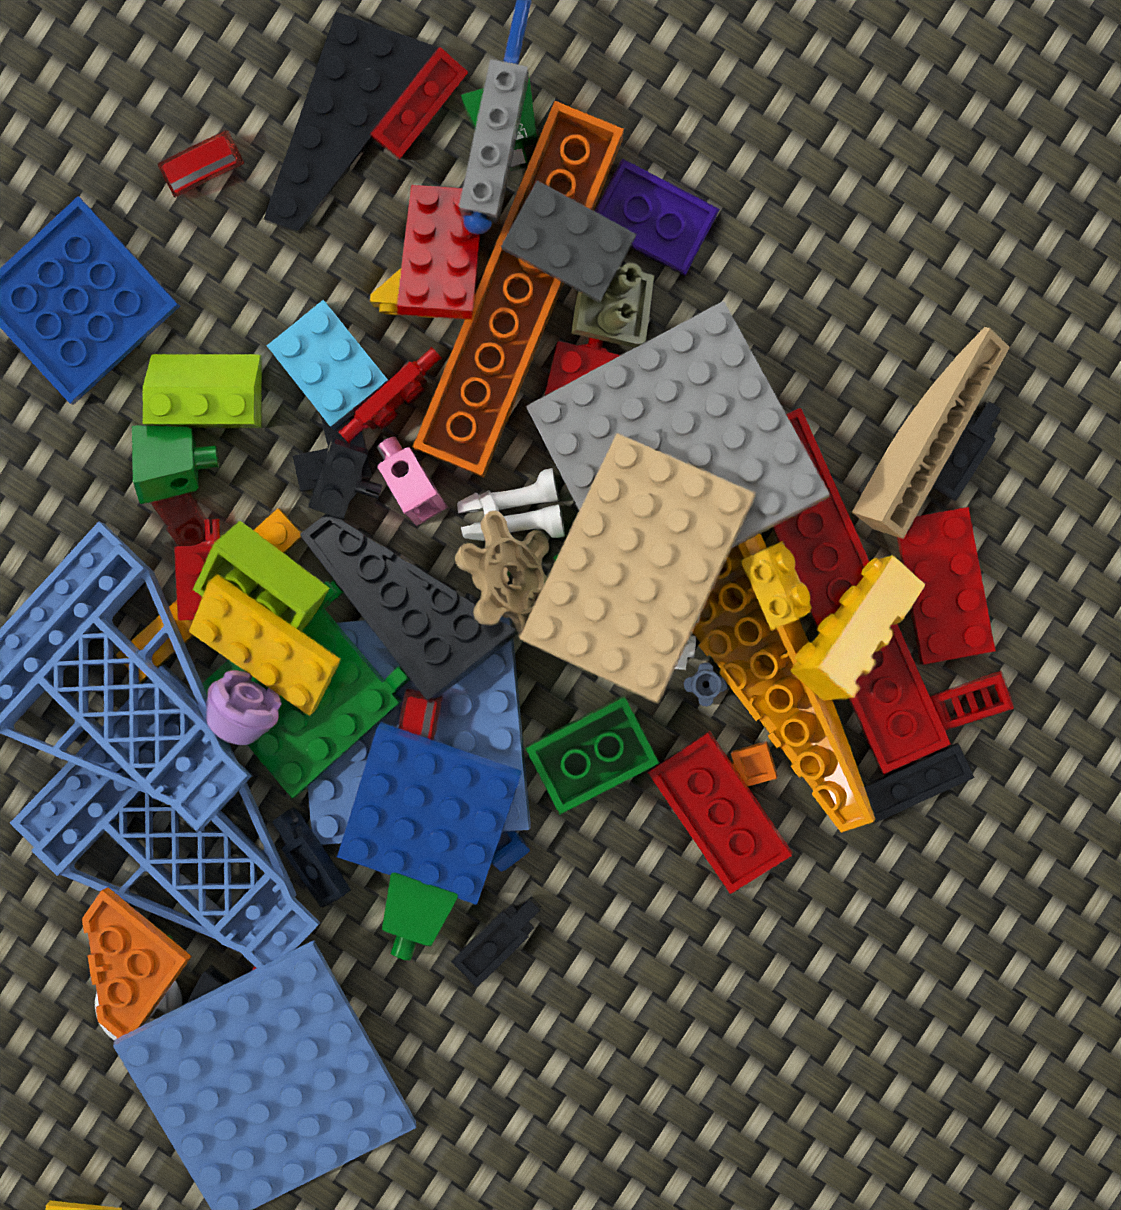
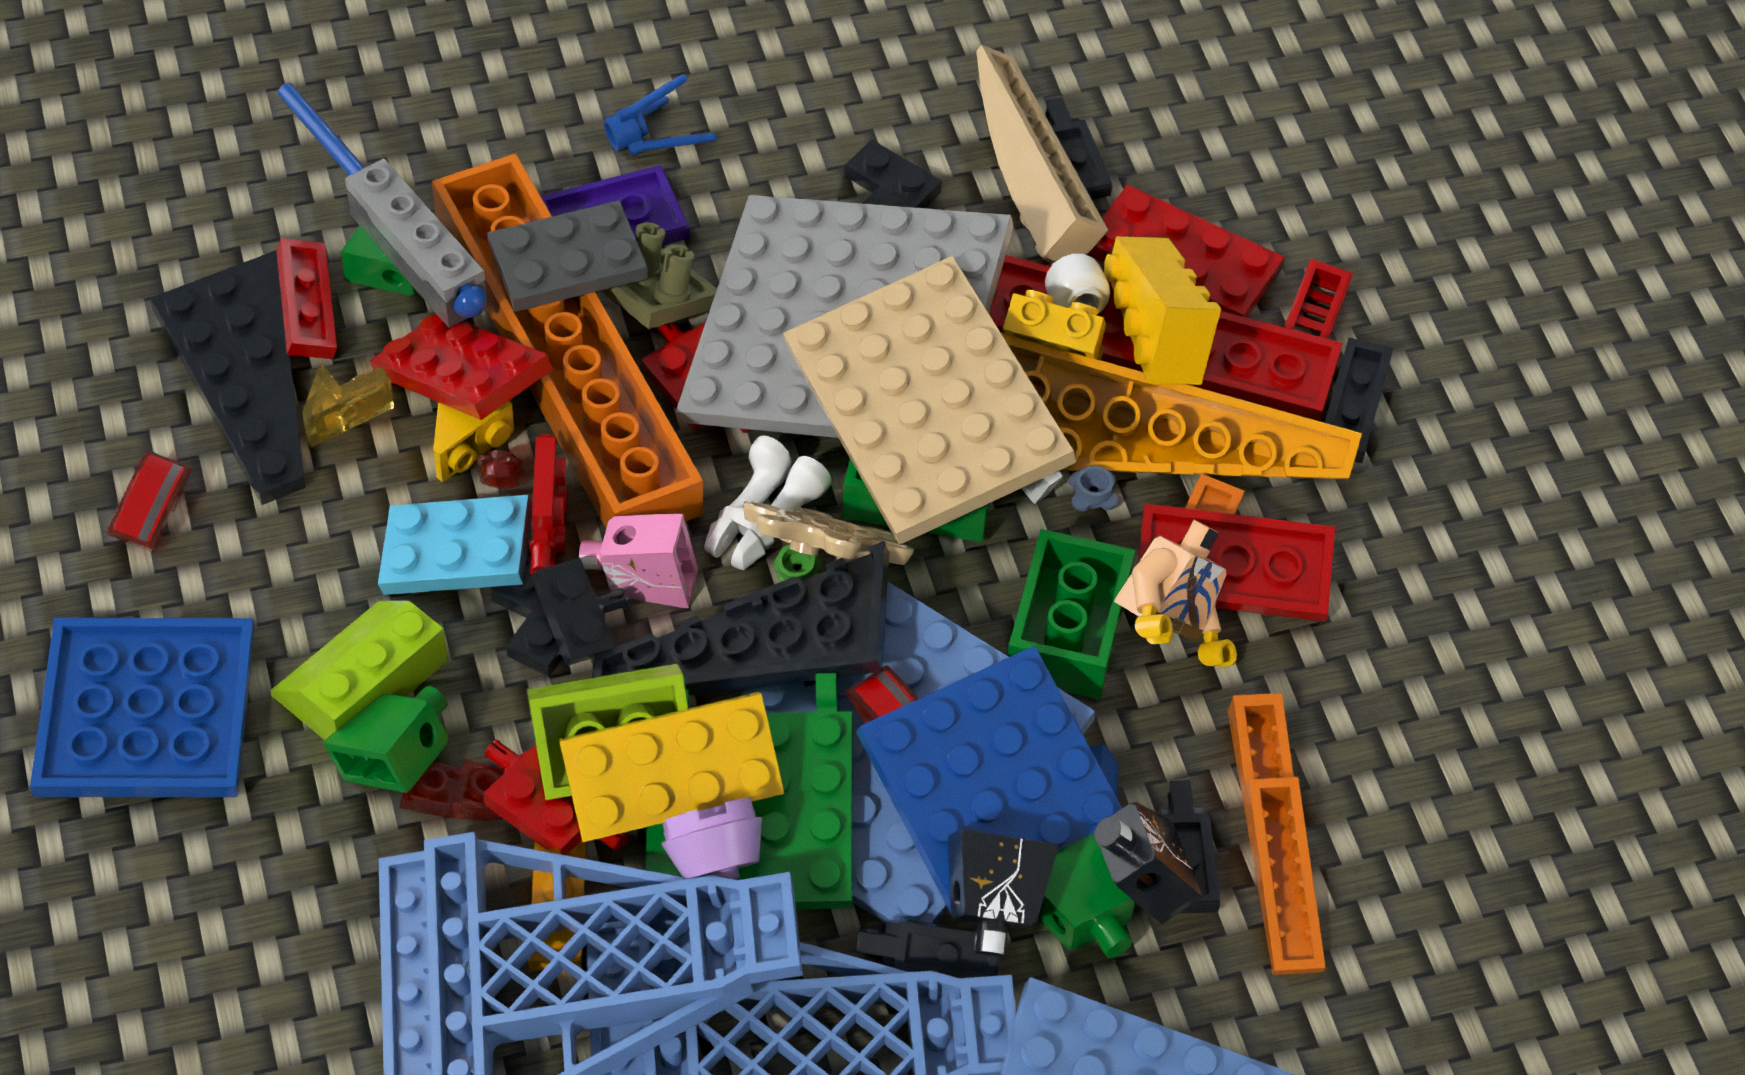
camera: 50 degrees left, 35 degrees down
none -> clear yellow slope [302,363,394,447]
none -> clear red plate [476,450,525,489]
none -> blue plant [603,74,717,156]
none -> black plate [845,139,942,208]
none -> black torso [948,829,1058,956]
none -> white head [1045,253,1110,315]
none -> black torso [1094,802,1203,924]
none -> torso [1114,520,1237,667]
none -> orange slope [1228,693,1326,975]

